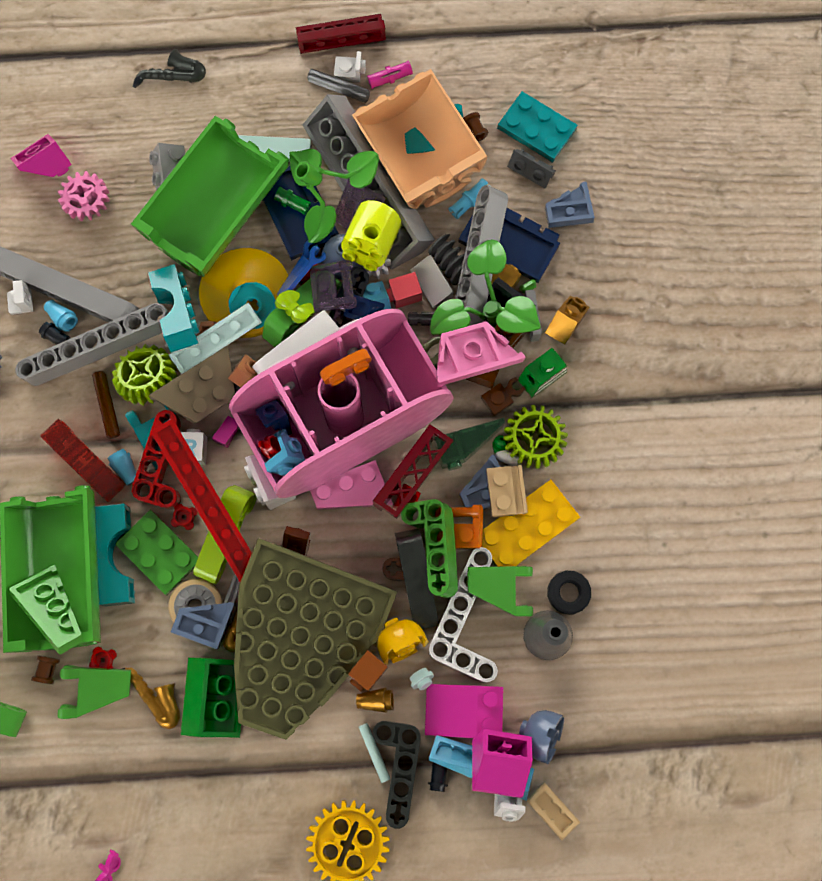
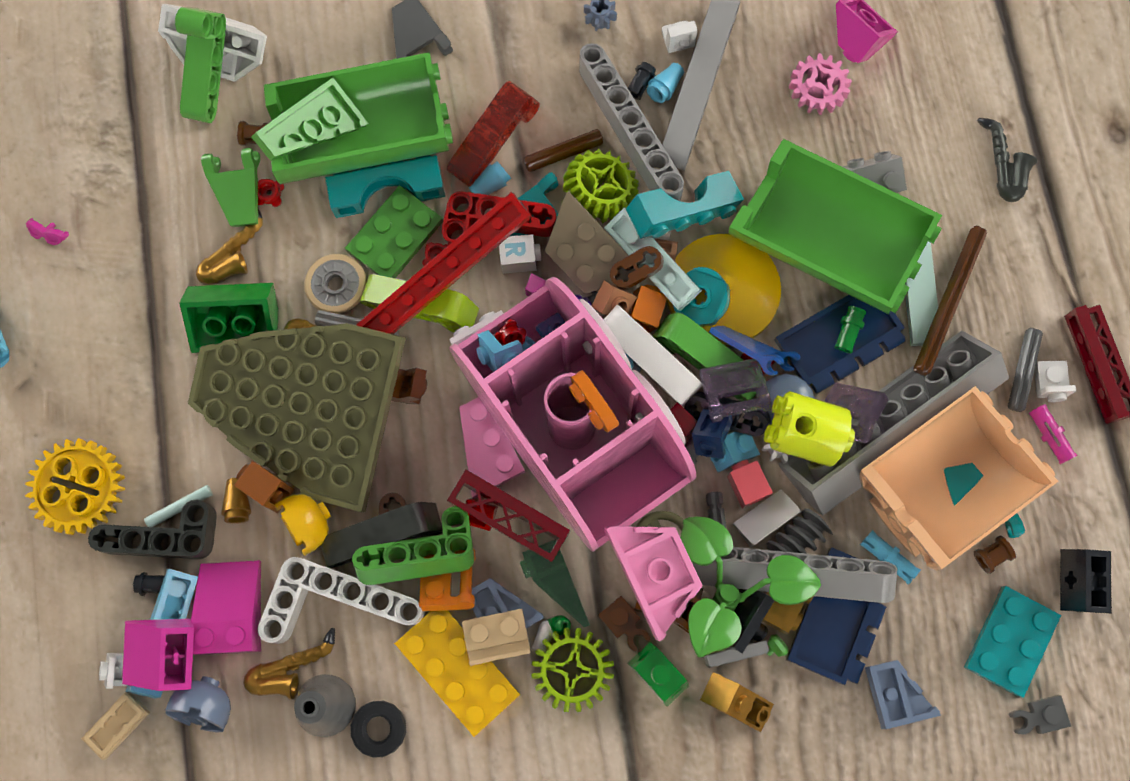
camera: 90 degrees right, 0 degrees up
sand blue wing [171,602,236,649] -> none
lime piece [275,290,314,323] -> none
bright green plant [289,149,379,243] -> none
light aqua plate [410,668,434,691] -> none
bright green flag [468,566,533,616] -> none
dark grey hinge [507,149,556,189] -> none
none -> pearl gold piece [243,628,335,700]
none -> reddish brown beam [610,246,664,289]
none -> orange brick [629,285,667,333]
none -> reddish brown axle [913,225,987,376]
none -> dark grey plate [1009,695,1071,735]
none -> black brick [1060,549,1112,614]

